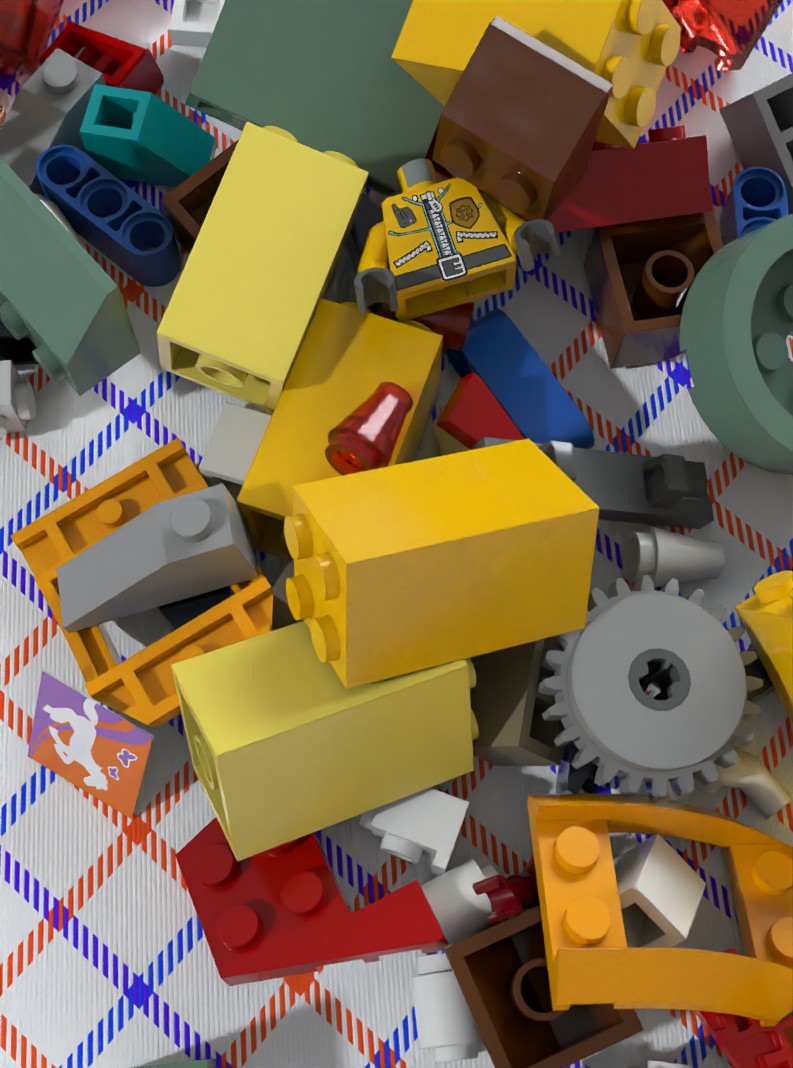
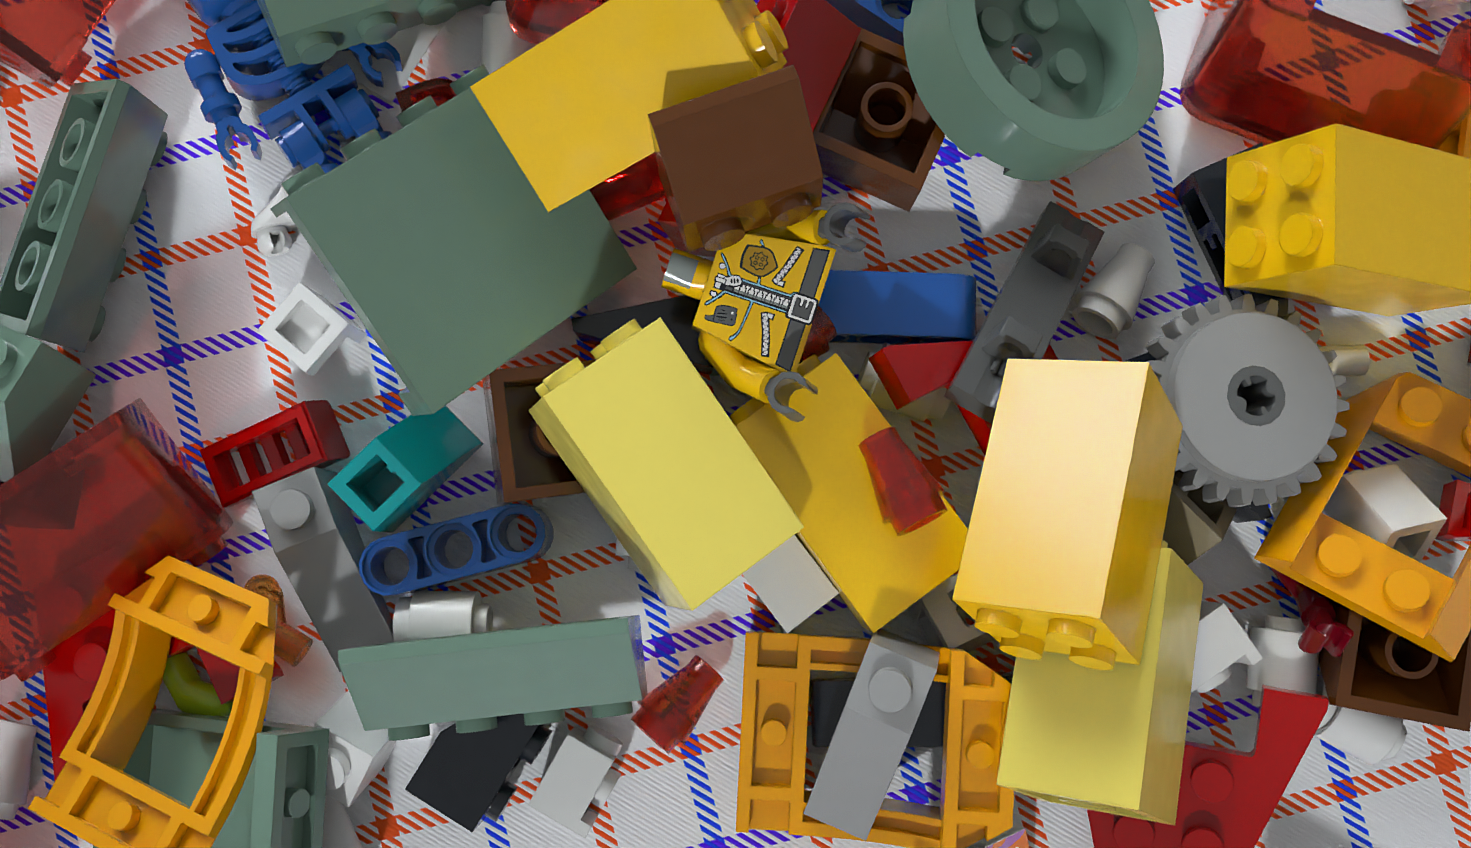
camera: 55 degrees left, 15 degrees up
none -> clear red cone [630,655,724,754]

